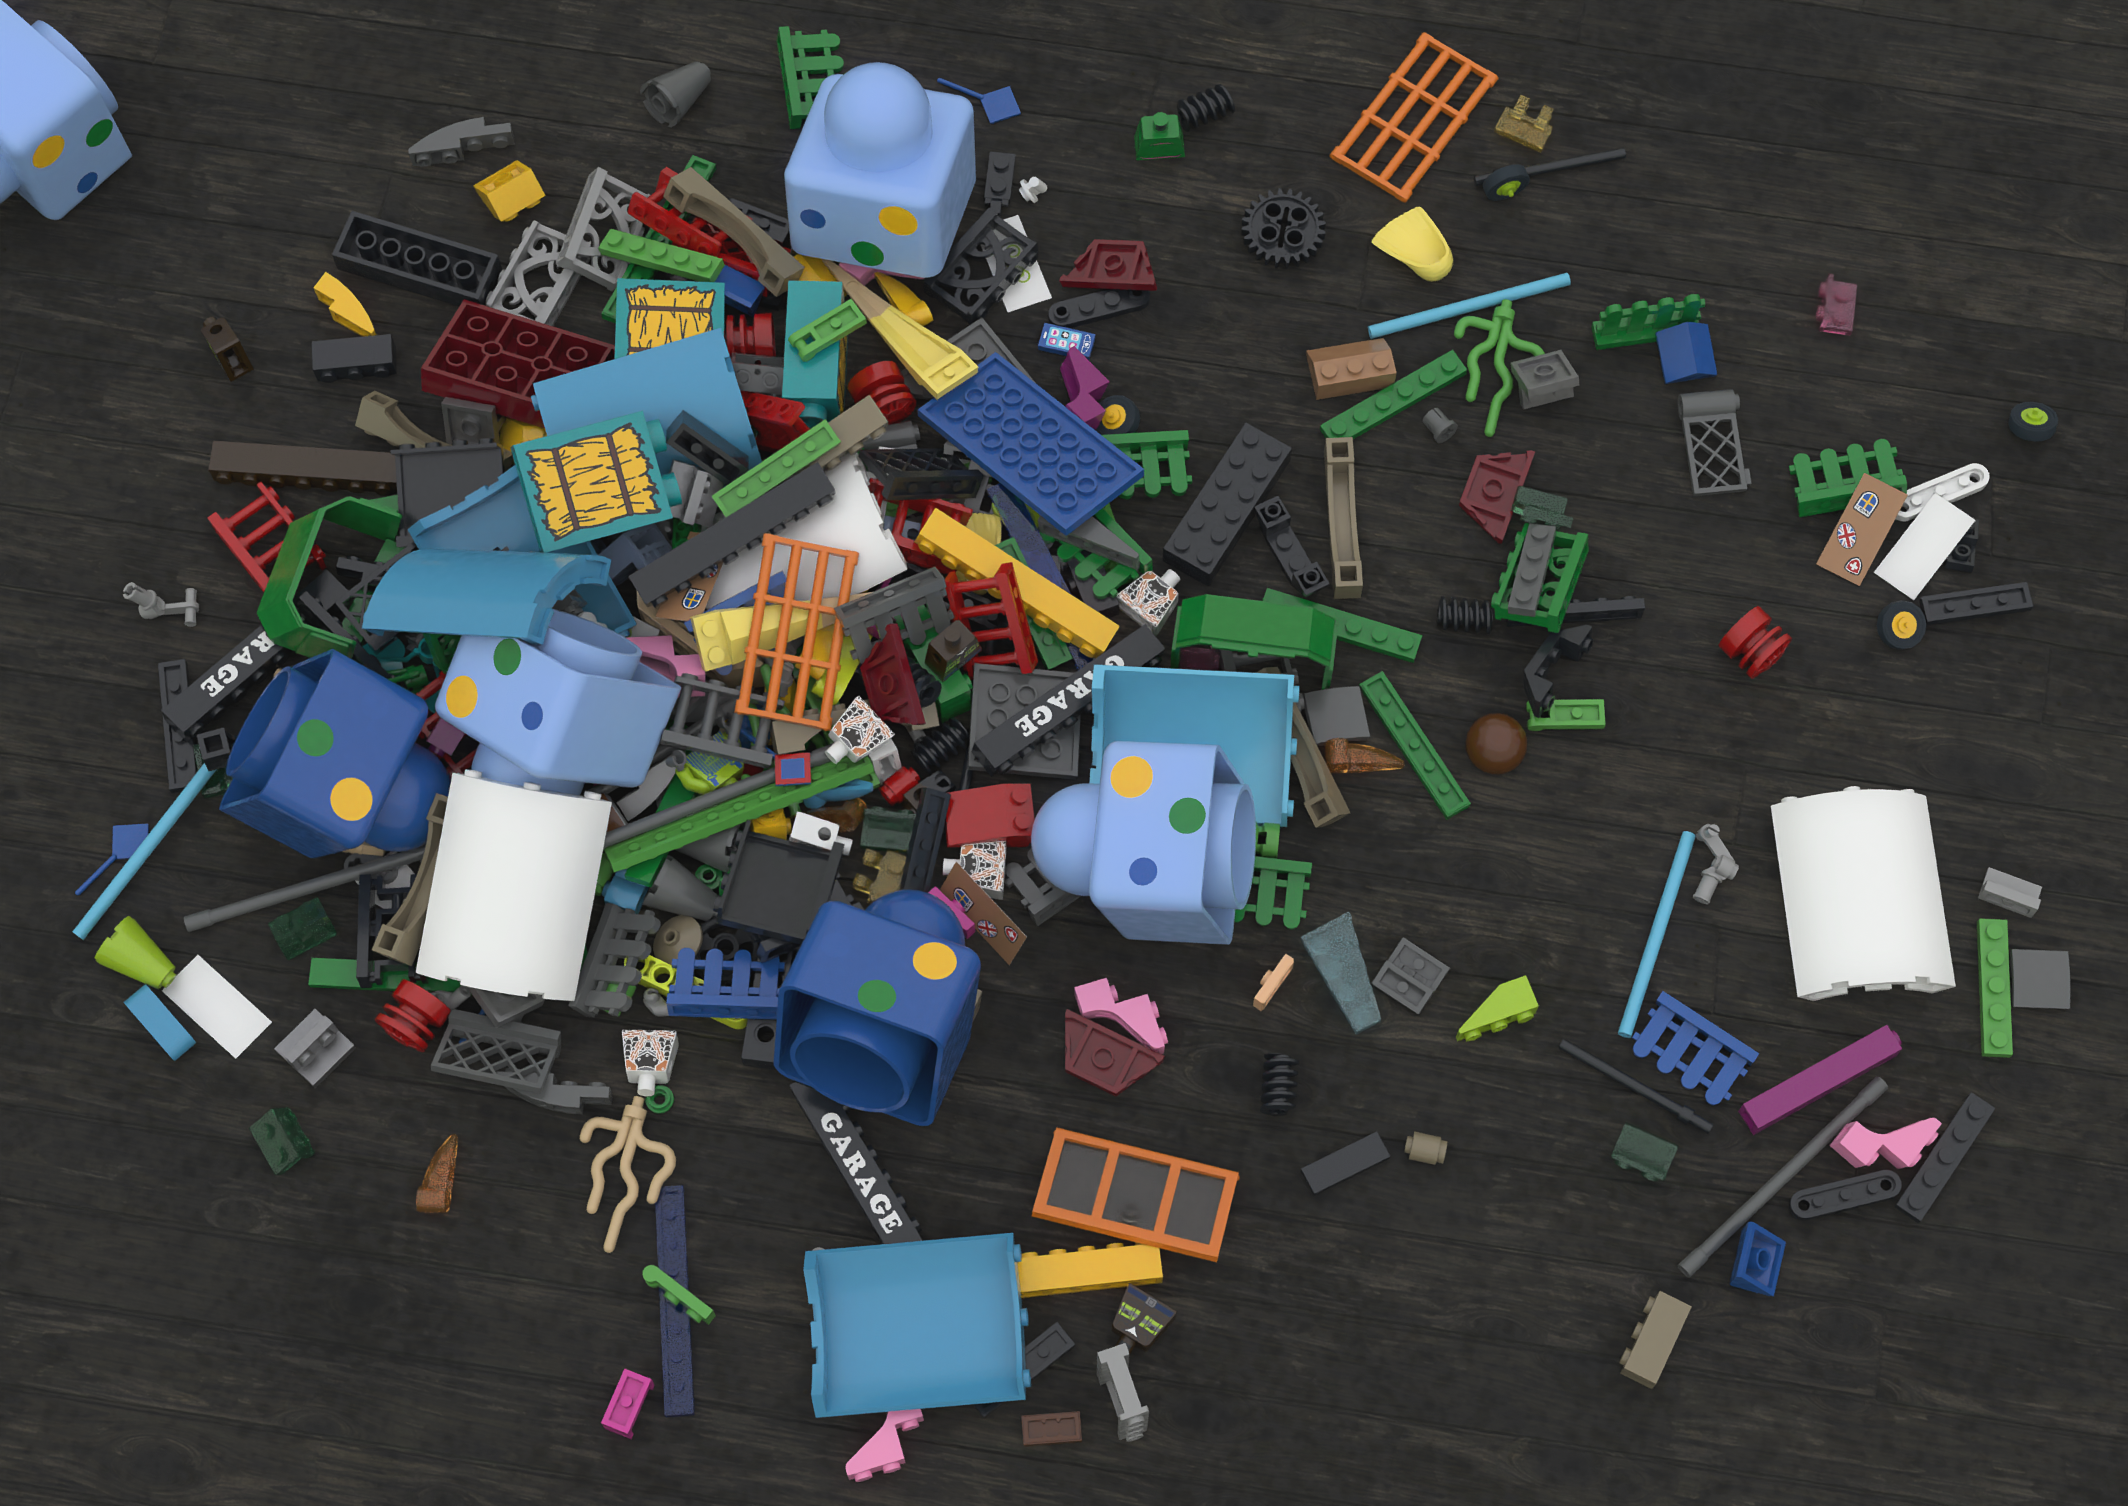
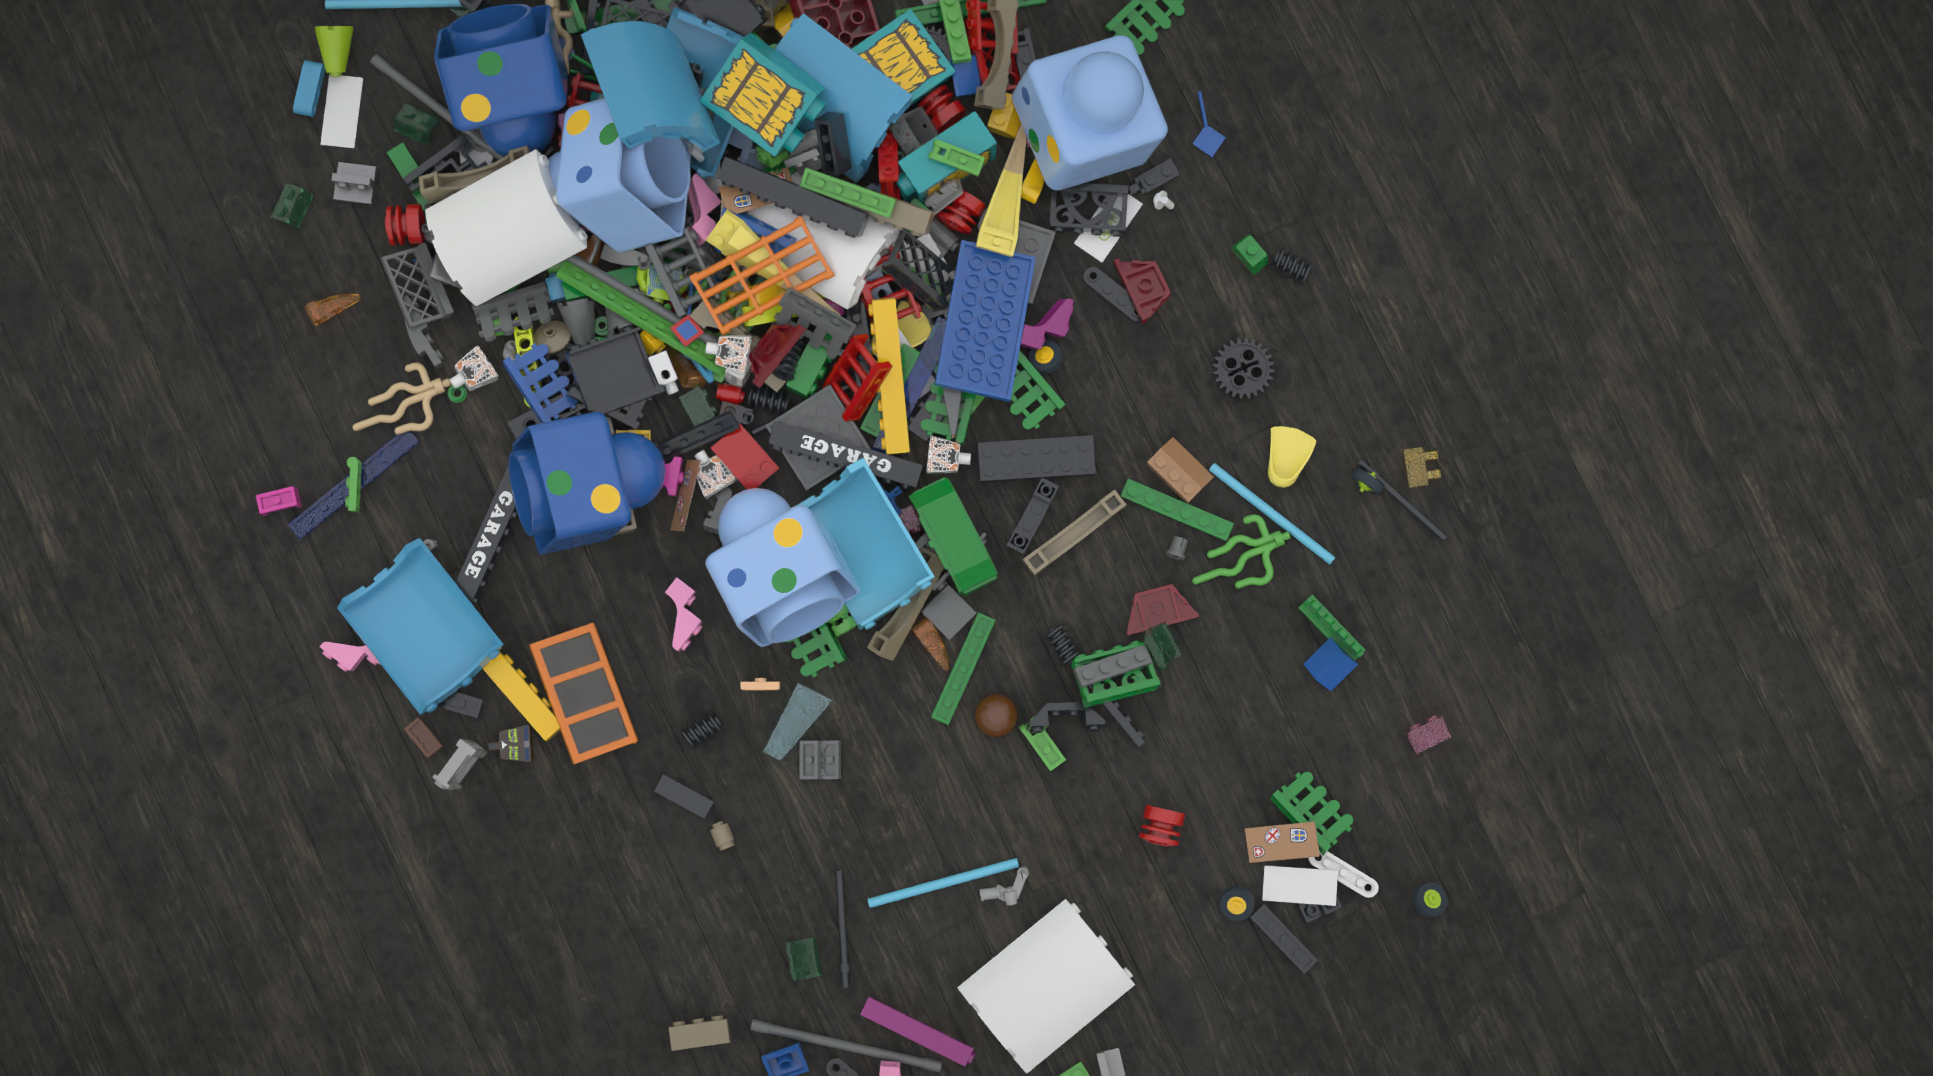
camera: 55 degrees right, 15 degrees up
clear yellow plate [853,849,906,903] -> none
dark brown torso [925,619,982,682] -> none
tile [1038,323,1095,360] -> none
dark red wing [1065,1009,1164,1096] -> none
green plate [1263,588,1422,663] -> none
orange door [1329,32,1499,203] -> none
lime slope [1456,976,1539,1042] -> none
flat silver bracket [1511,350,1579,410] -> none
blue fence [1632,991,1759,1105] -> none
dark grey piece [1678,389,1752,496] -> none
none -> bright green bracket [756,145,789,168]
none -> light grey hinge [924,179,964,214]

